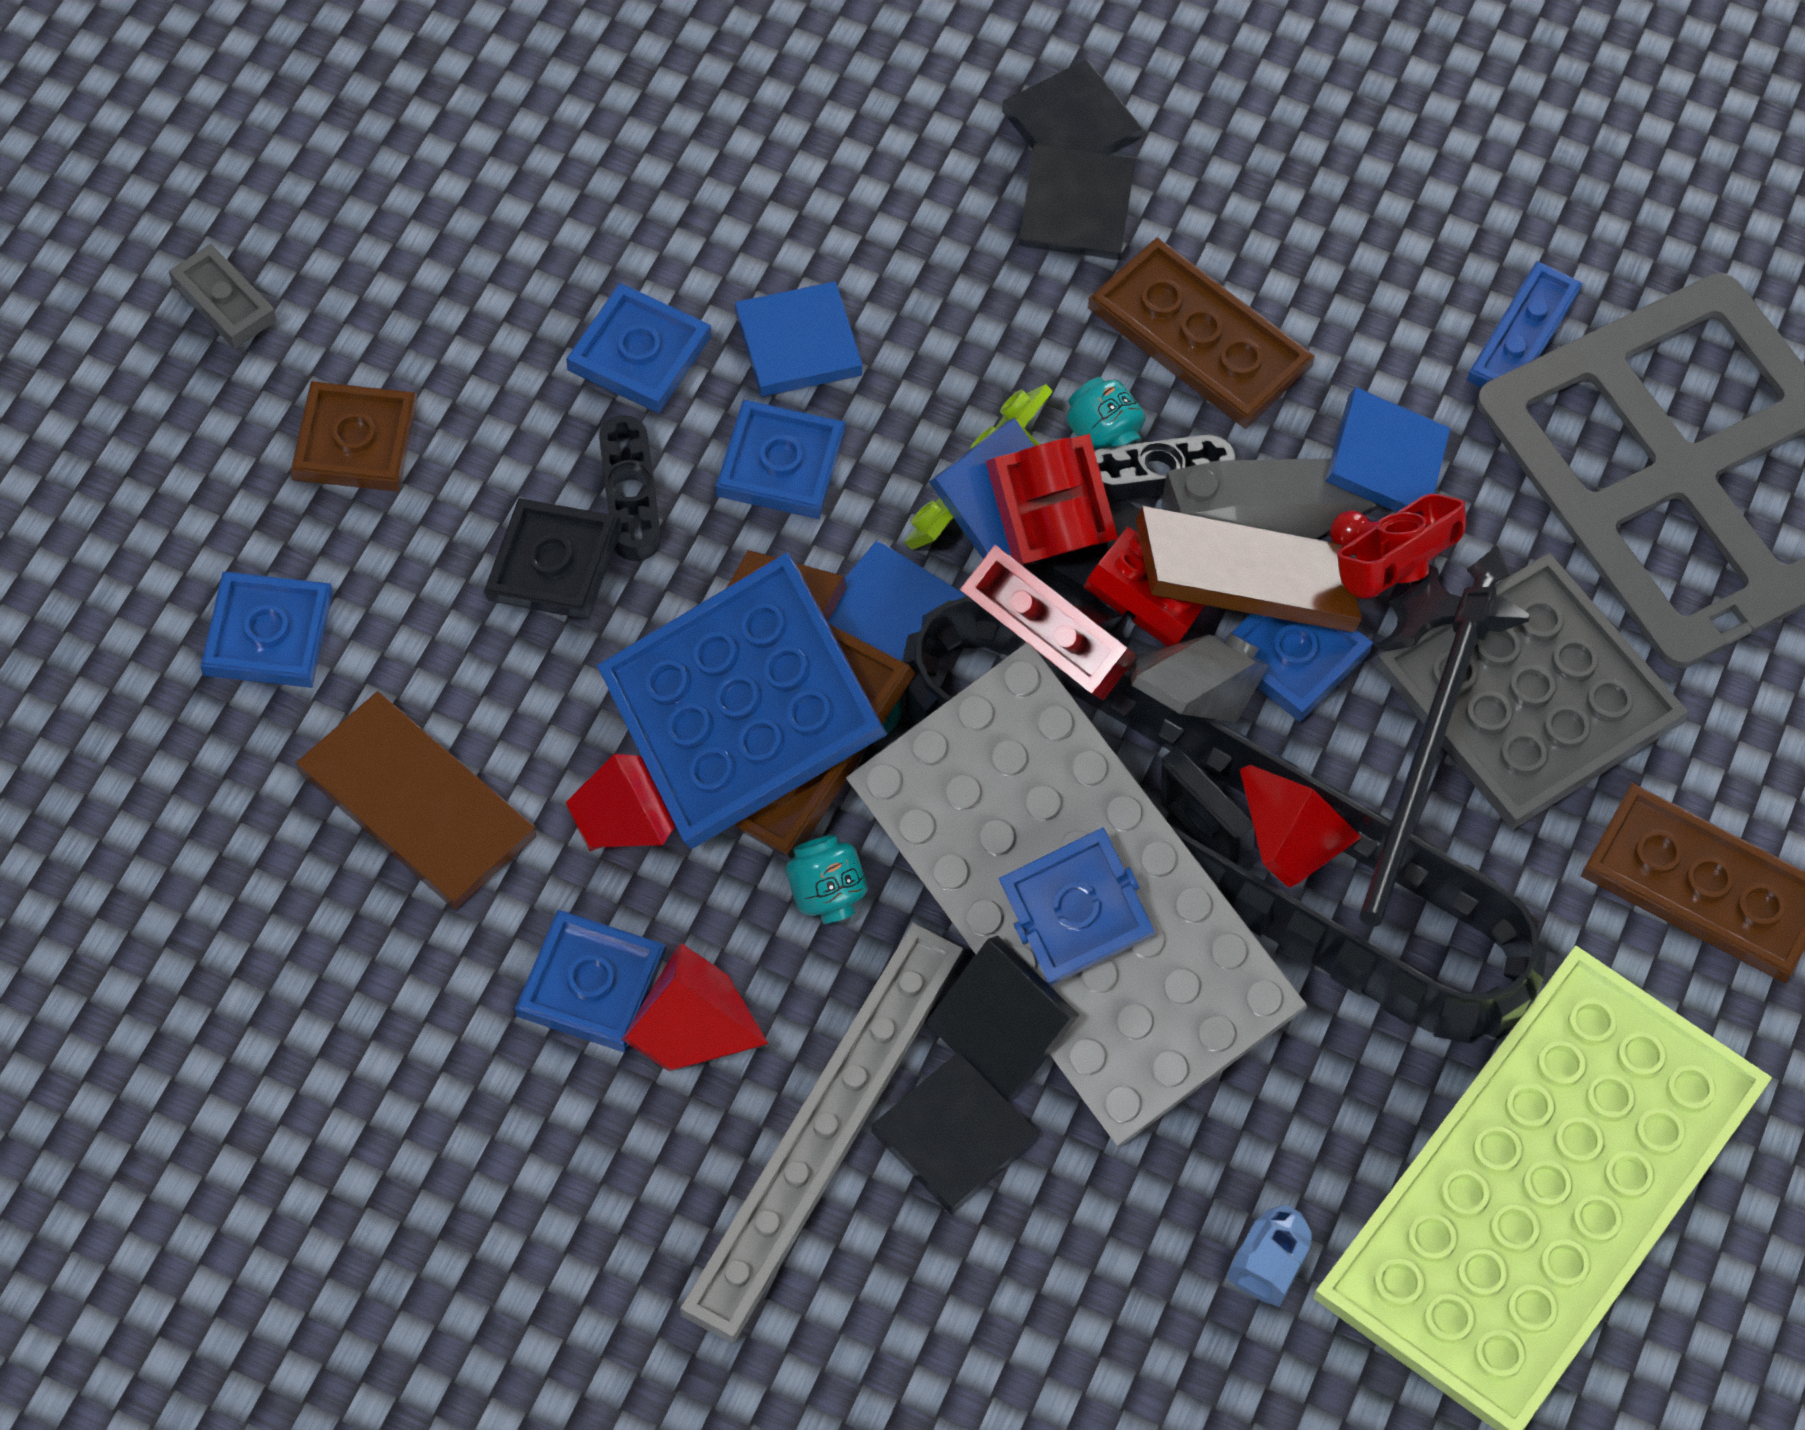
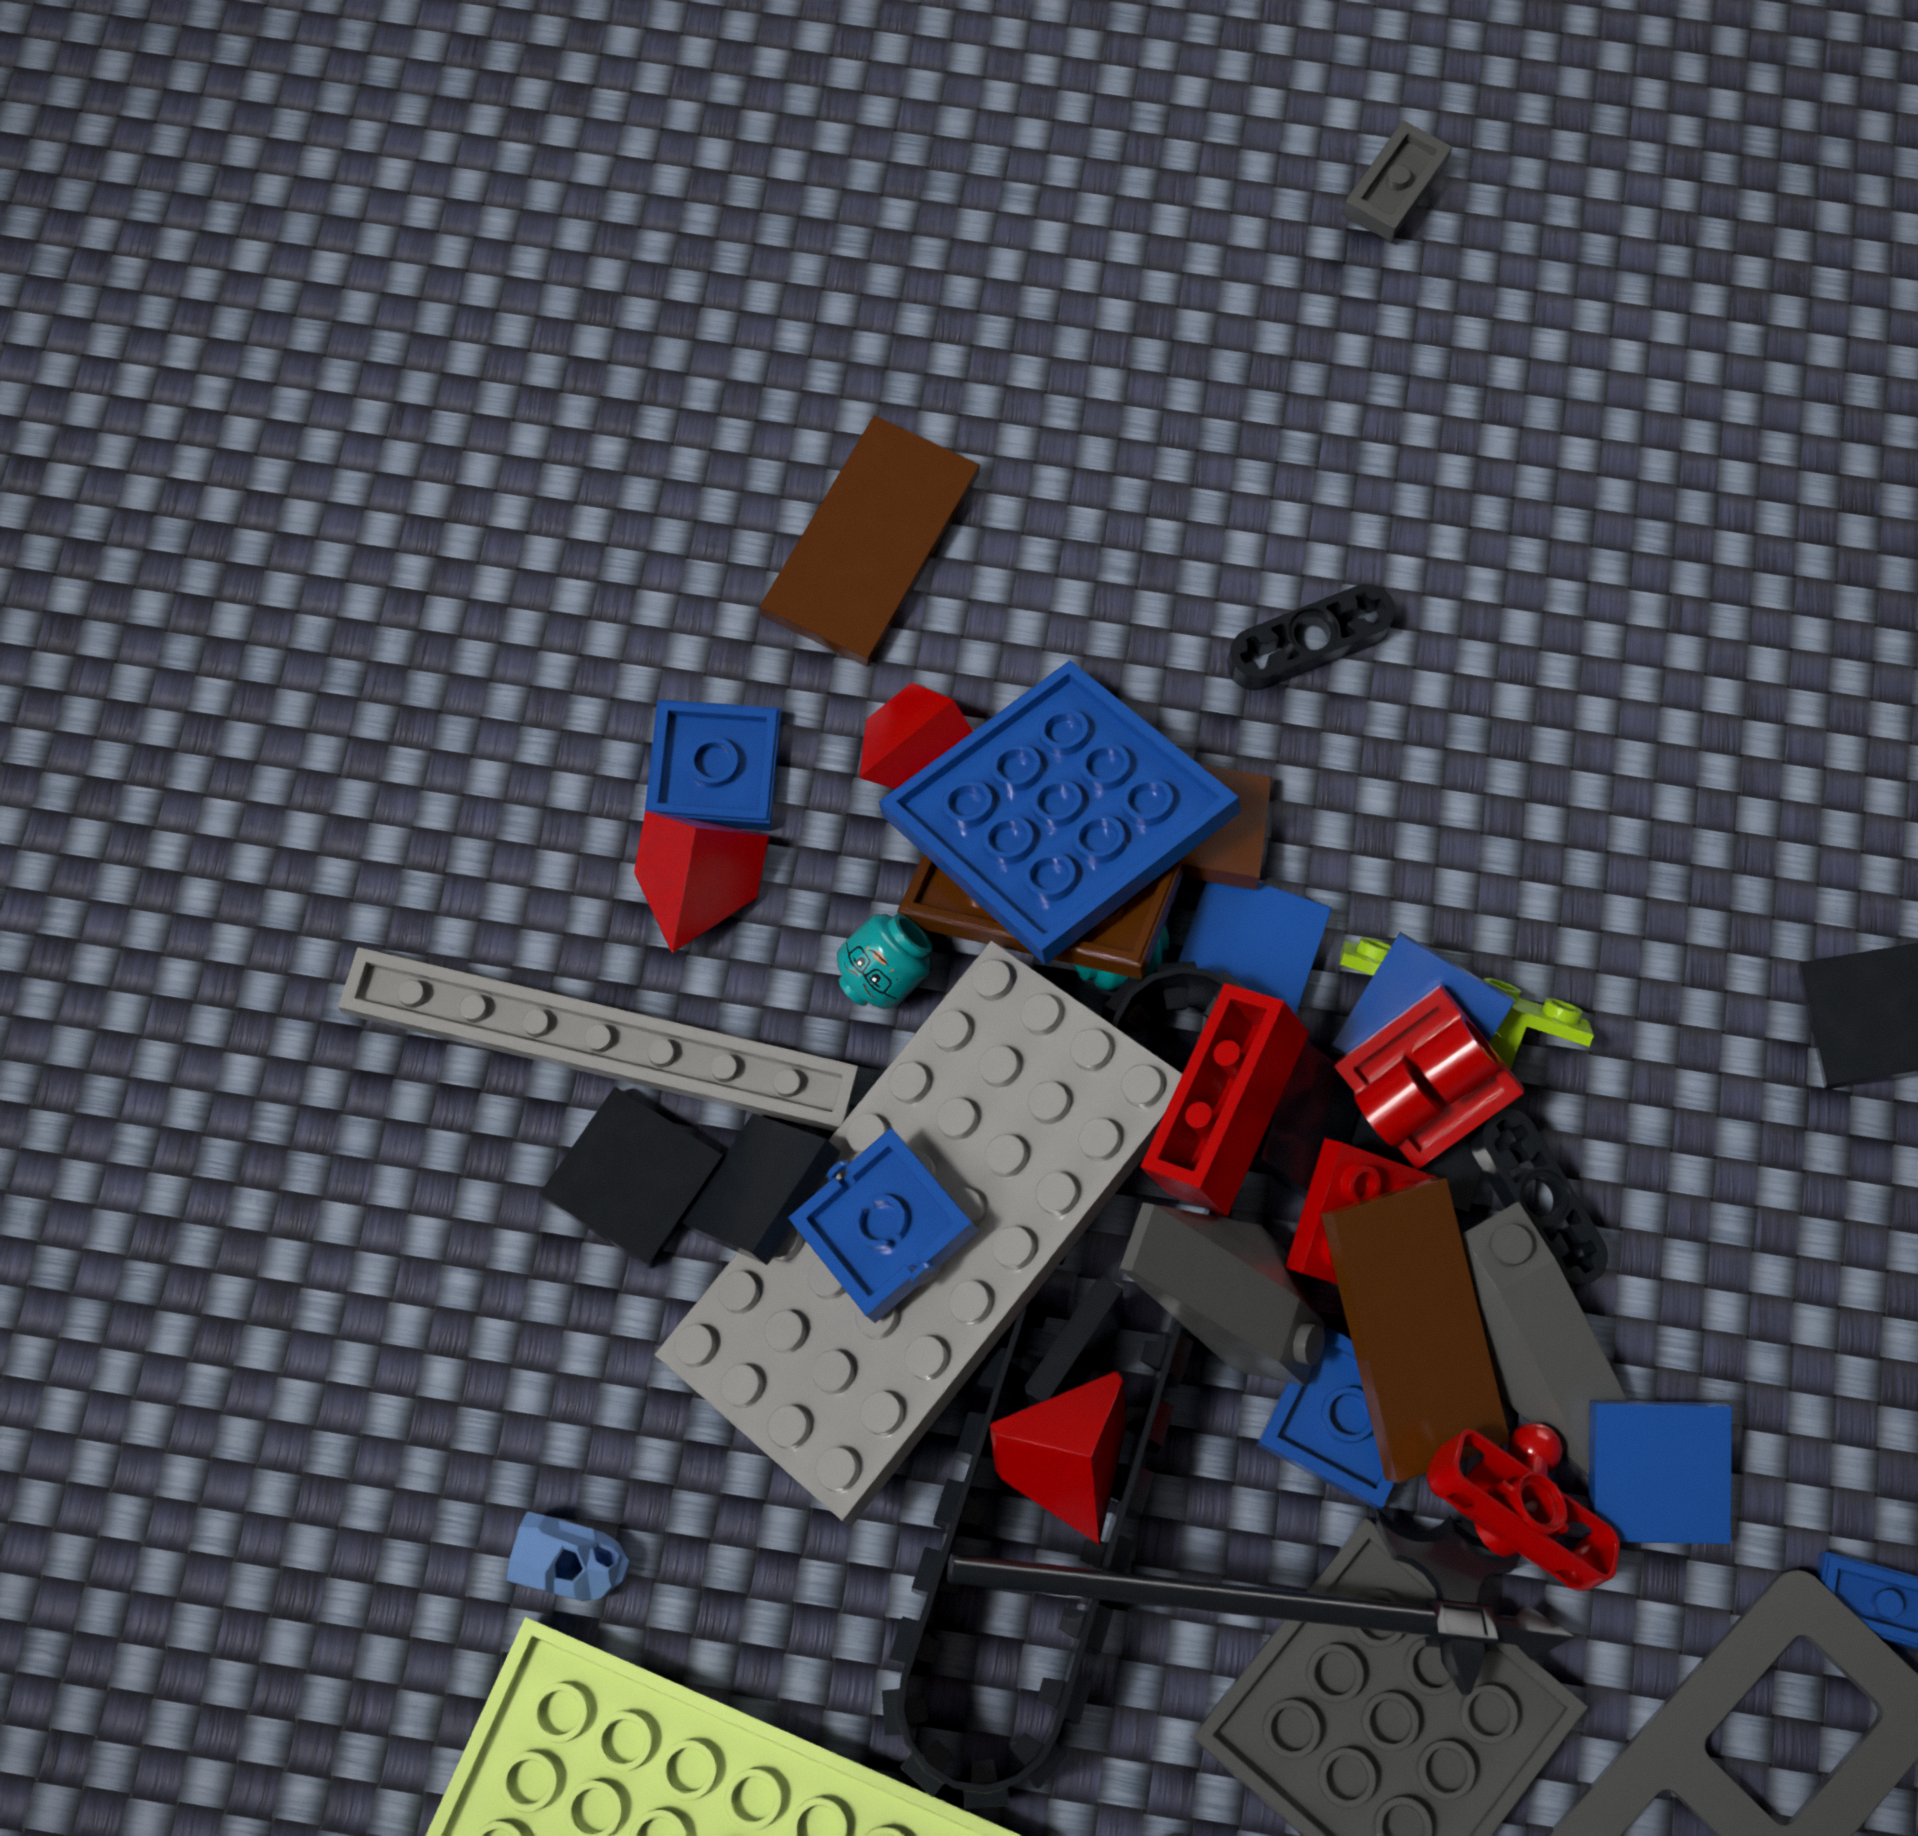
camera: 75 degrees right, 10 degrees up
blue tile [200,571,333,688] -> none
reddish brown tile [291,381,418,492] -> none
black tile [484,498,623,620] -> none
blue plate [566,283,711,414] -> none
blue tile [716,399,846,519] -> none
blue tile [735,281,863,397] -> none
teal head [1066,377,1146,451] -> none
reddish brown tile [1088,237,1315,429] -> none

